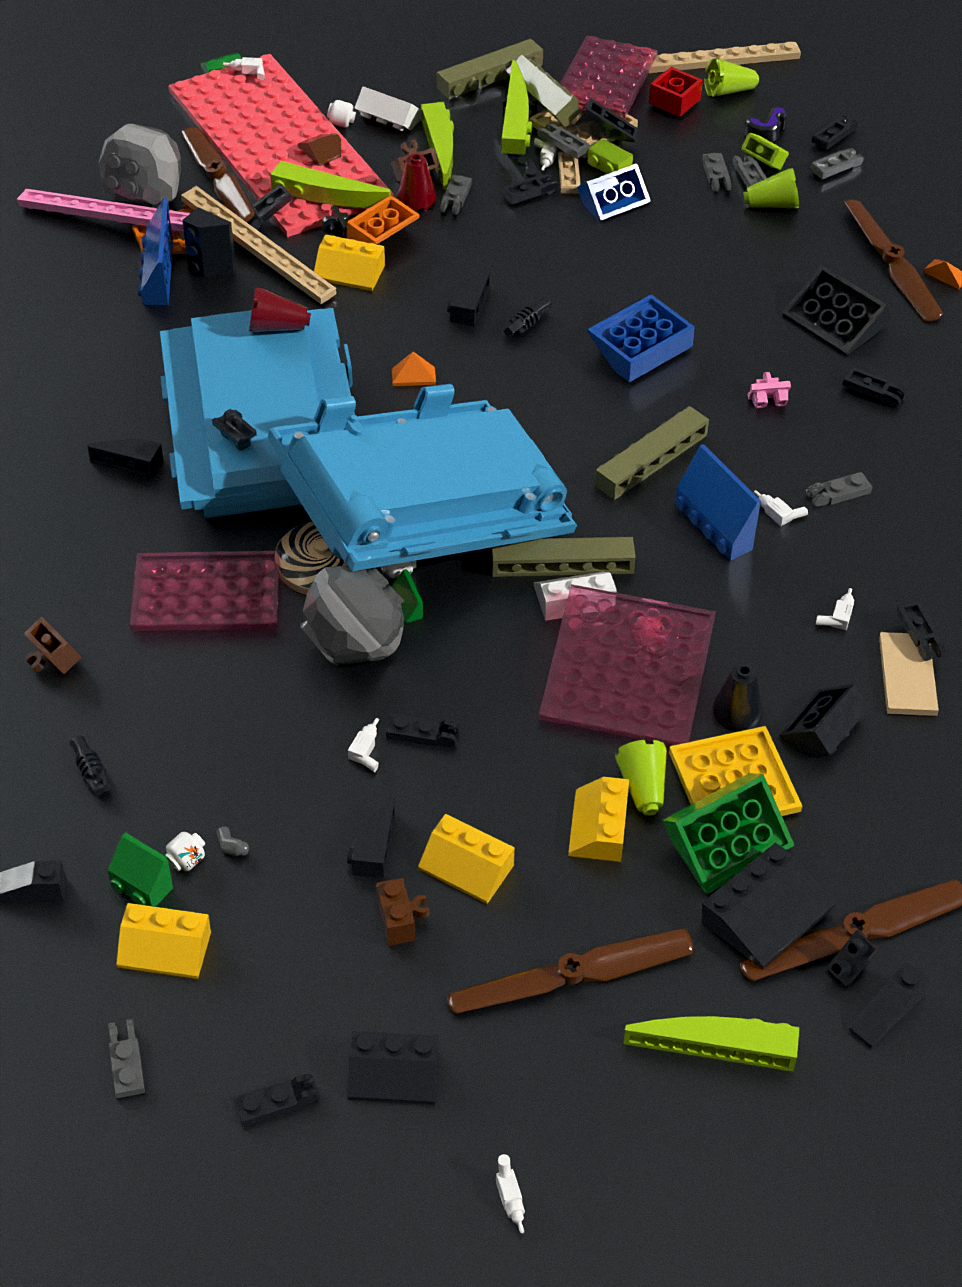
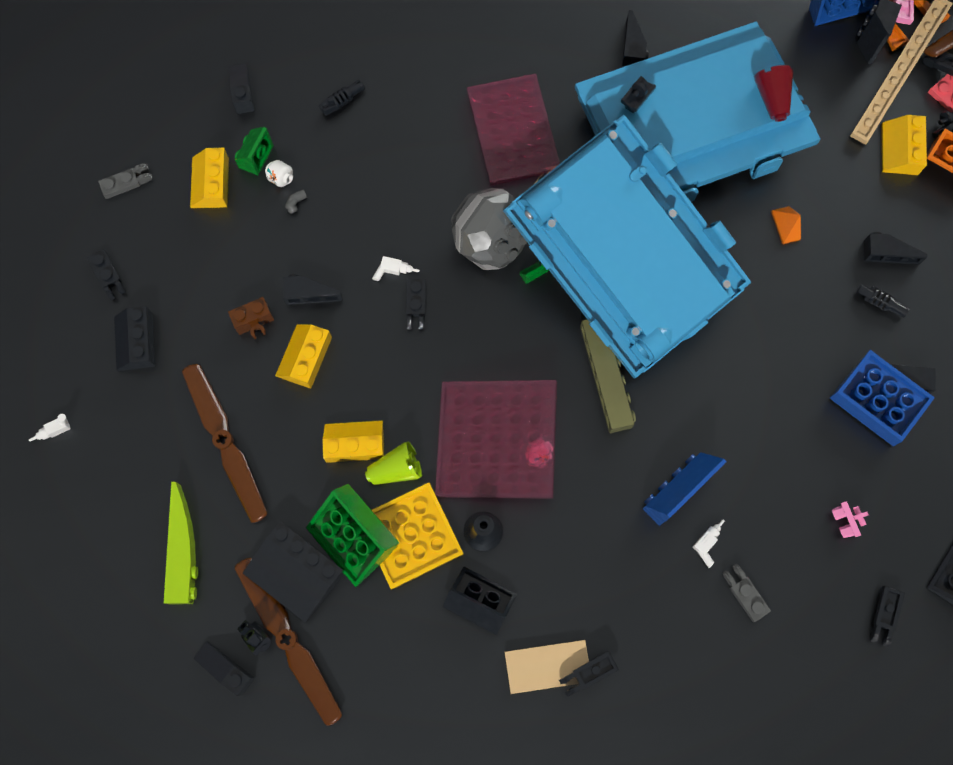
camera: 80 degrees right, 25 degrees up
reddish brown brick [24,617,82,674] -> none
white slope [534,571,617,621] -> none
olive brick [595,406,709,500] -> none
white piece [815,588,855,630] -> none

